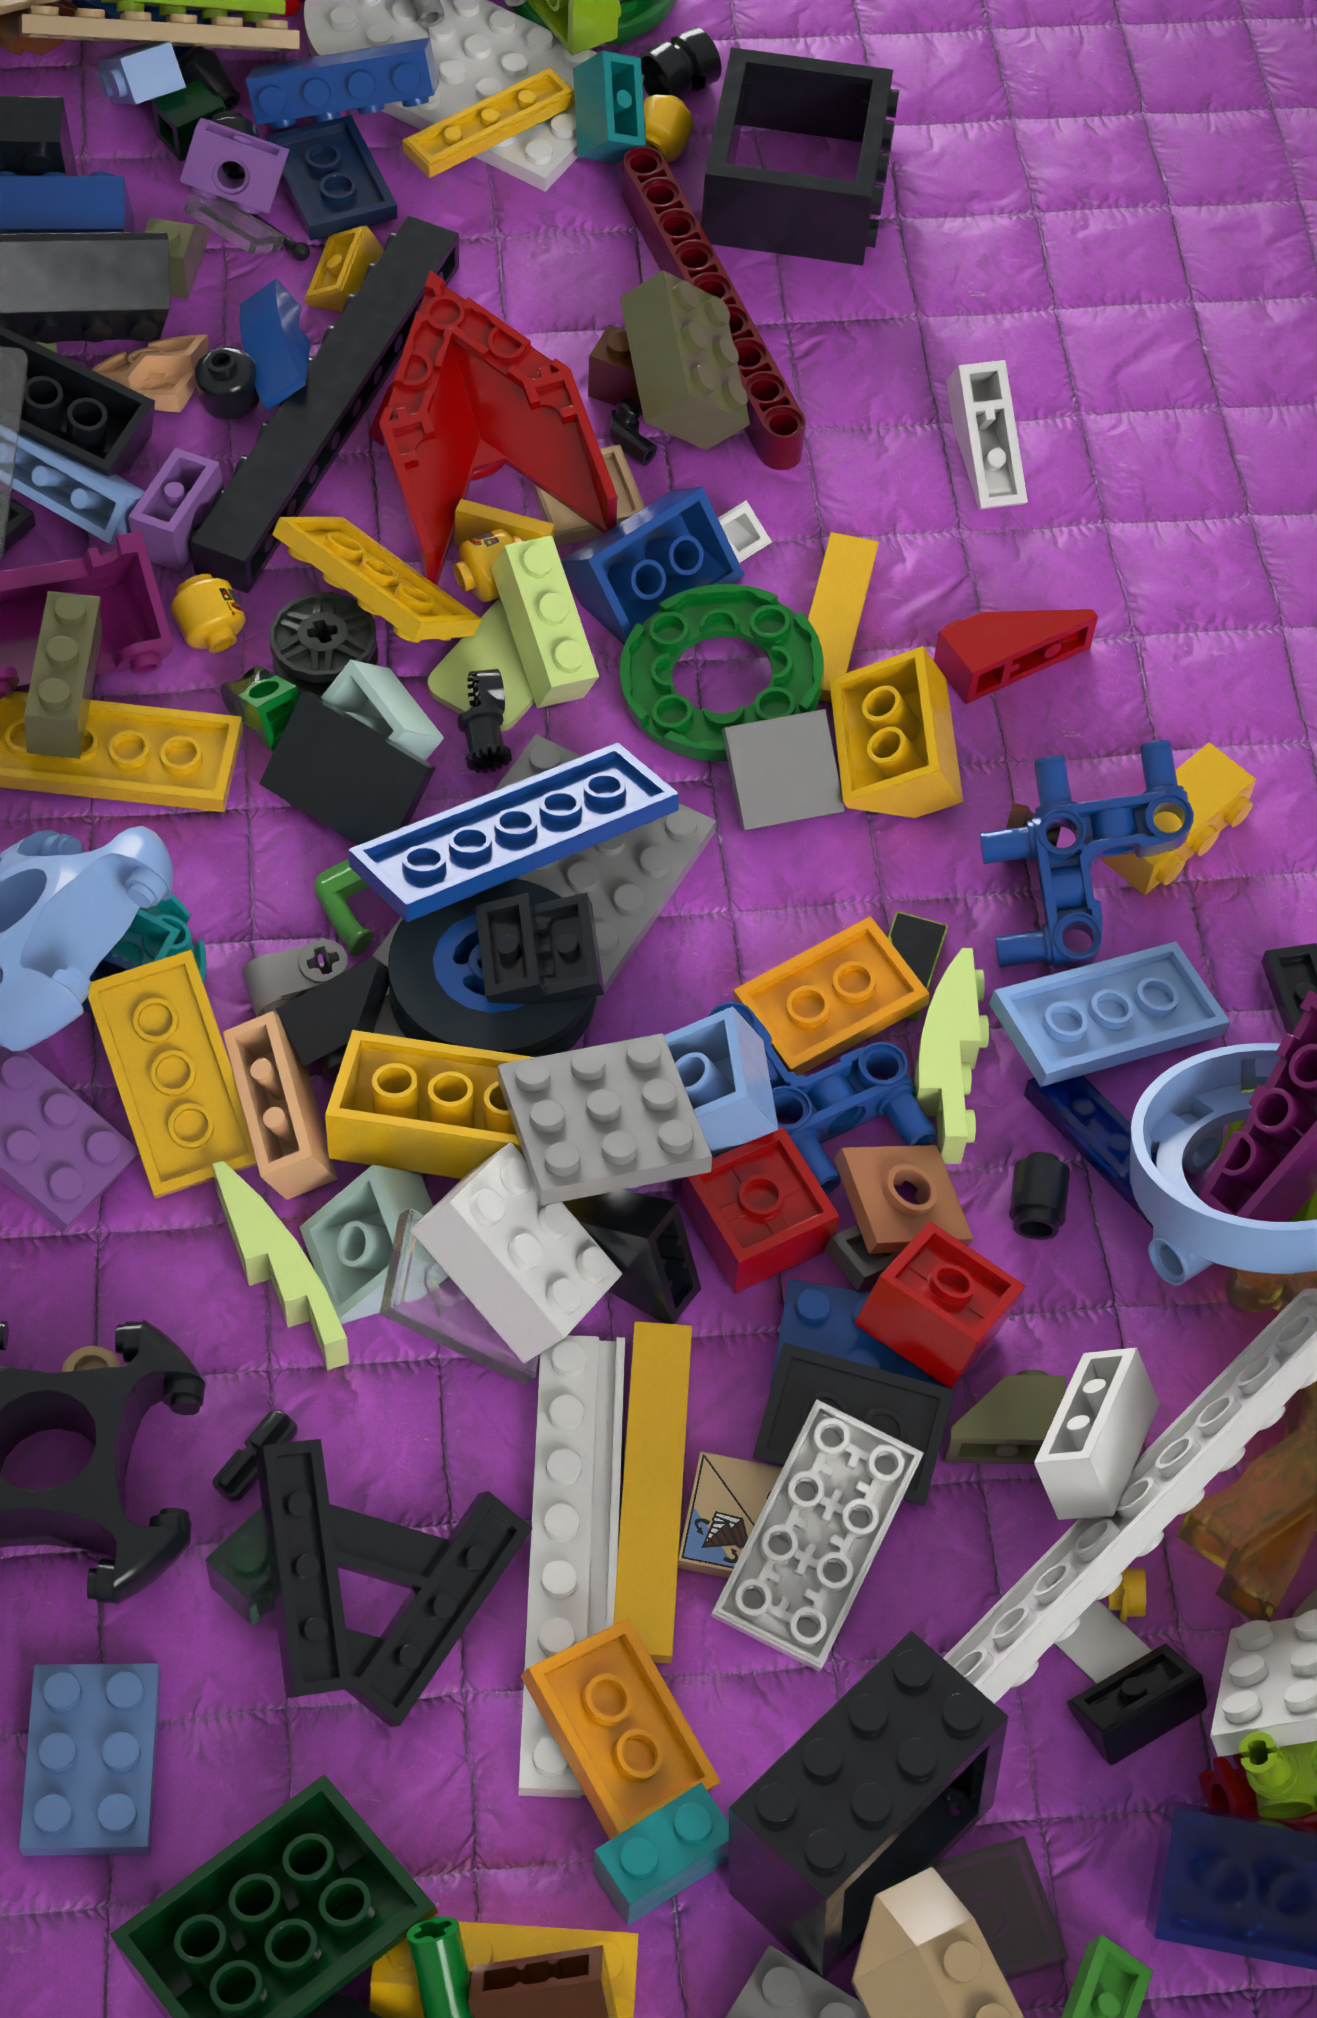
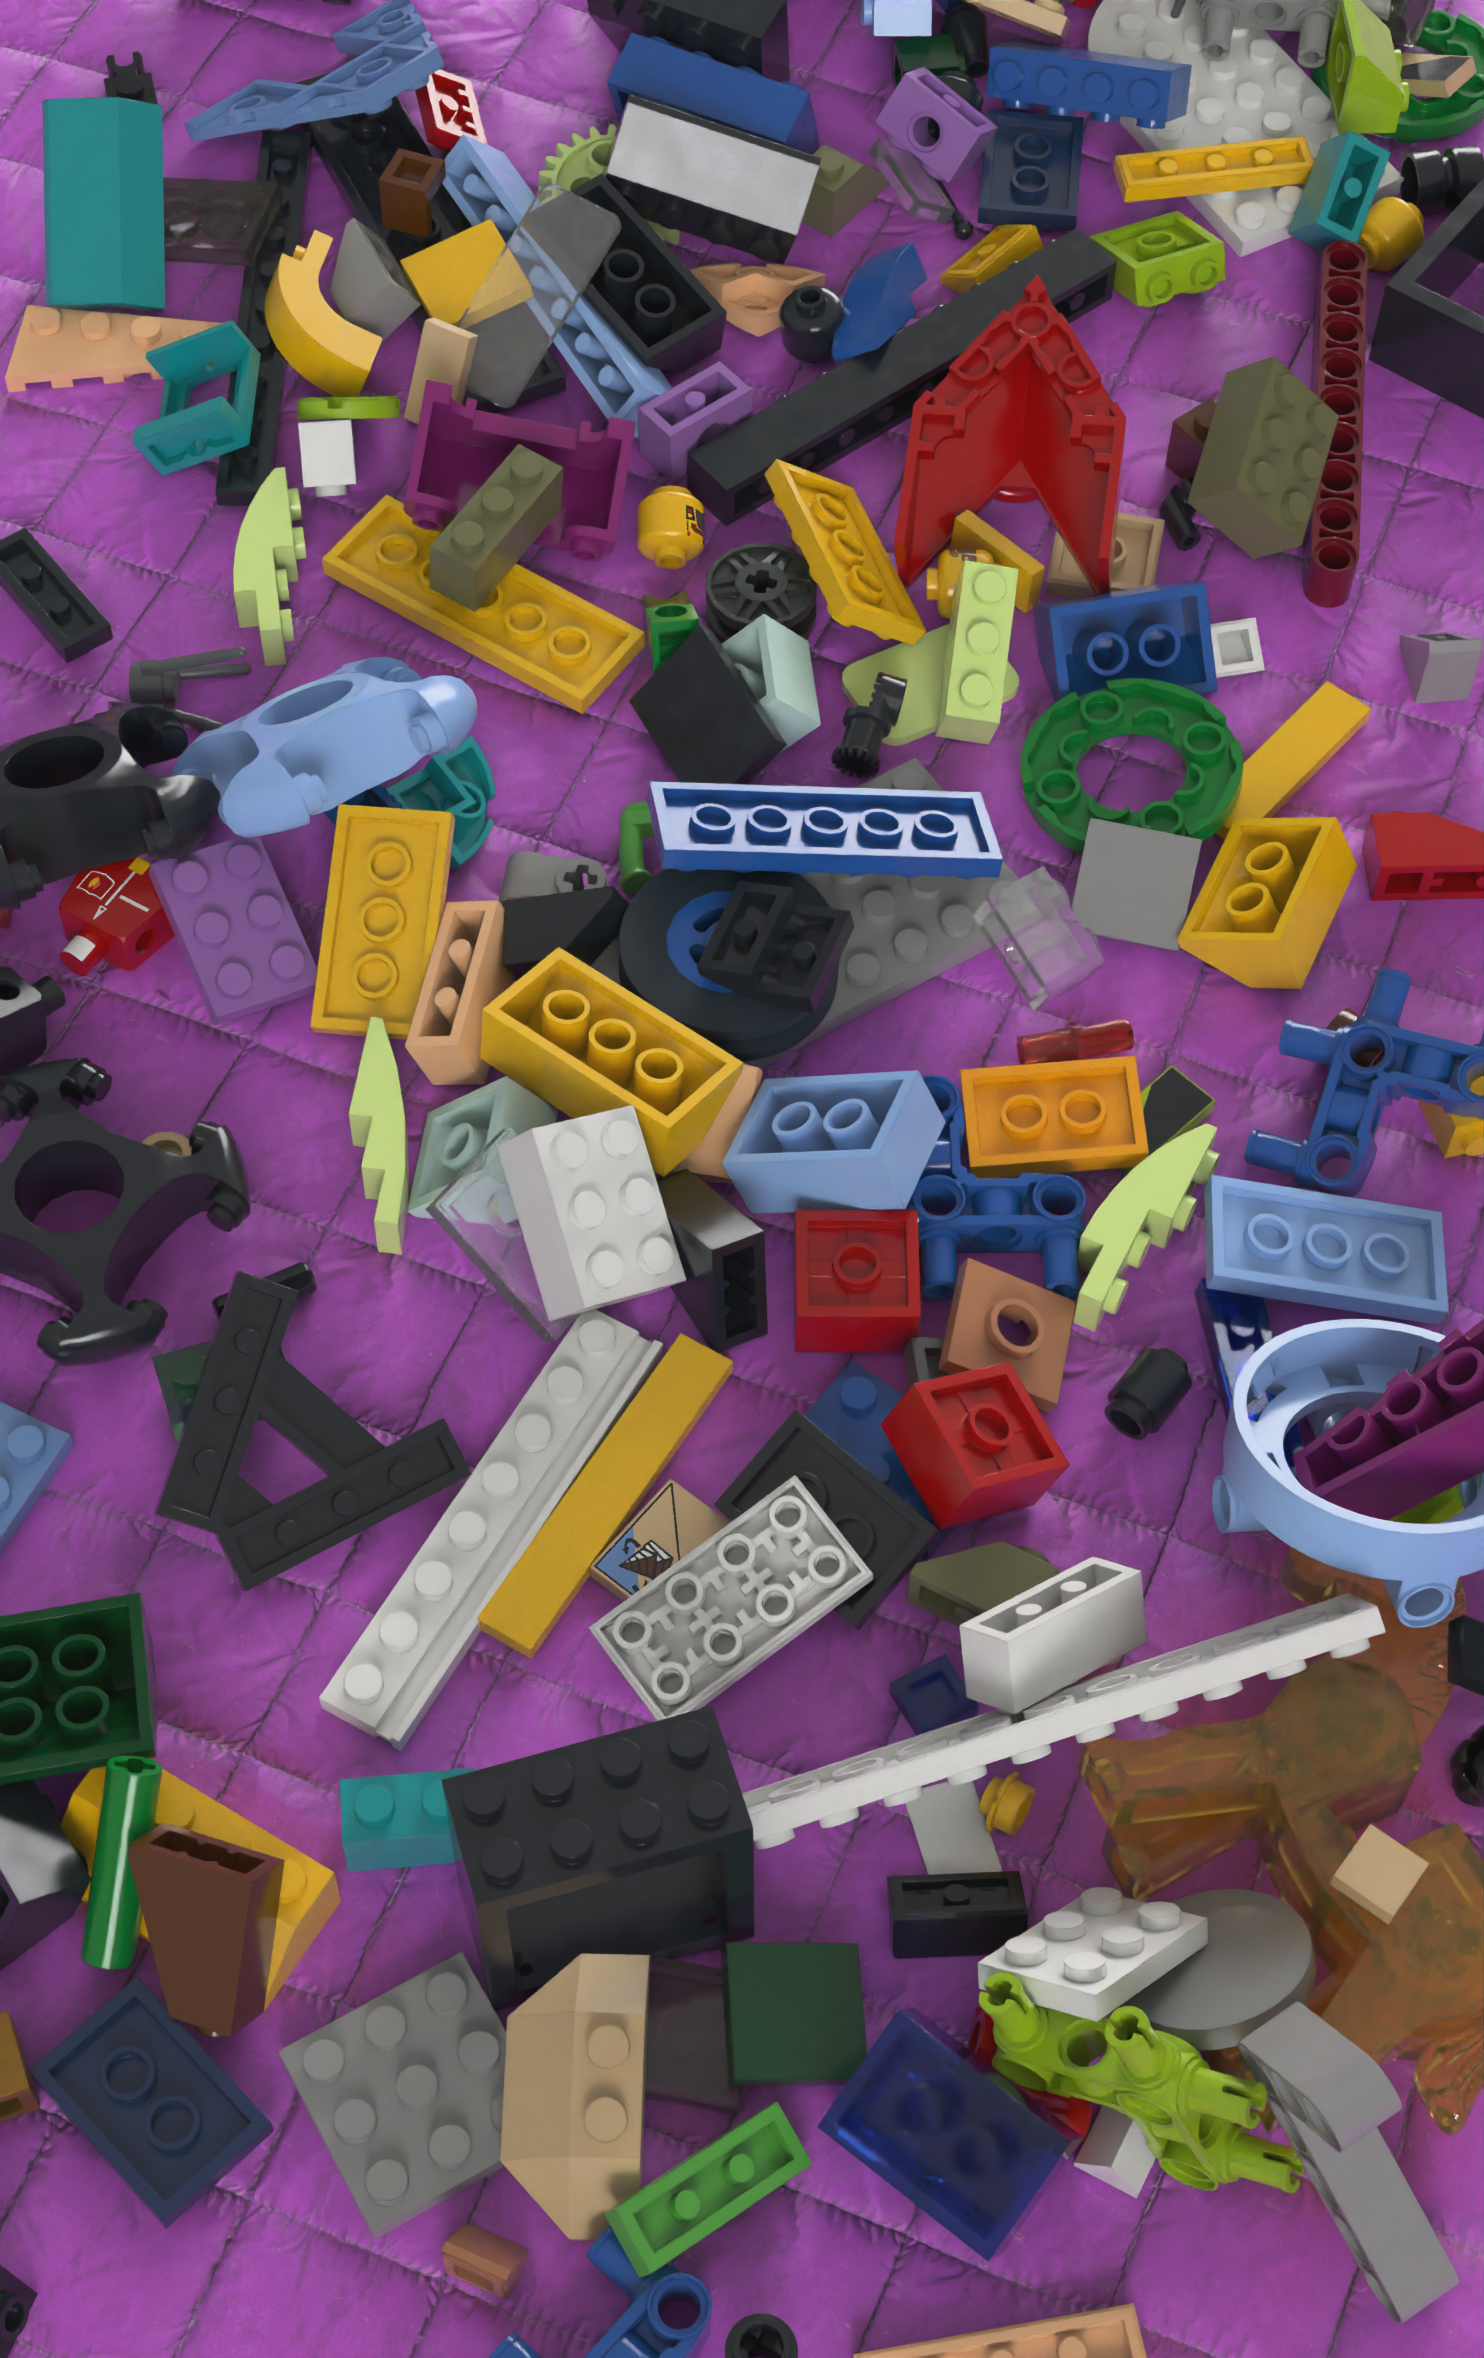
camera: 30 degrees right, 0 degrees up
light grey plate [498,1033,712,1206] -> none
light orange plate [520,1618,721,1840] -> none
none -> dark green tile [721,1942,869,2086]
none -> clear blue tile [889,1654,979,1736]
none -> clear brick [973,866,1106,1011]
none -> clear red axle [1016,1019,1134,1065]
none -> lime plate [1090,210,1226,307]
none -> light grey slope [1400,632,1483,704]

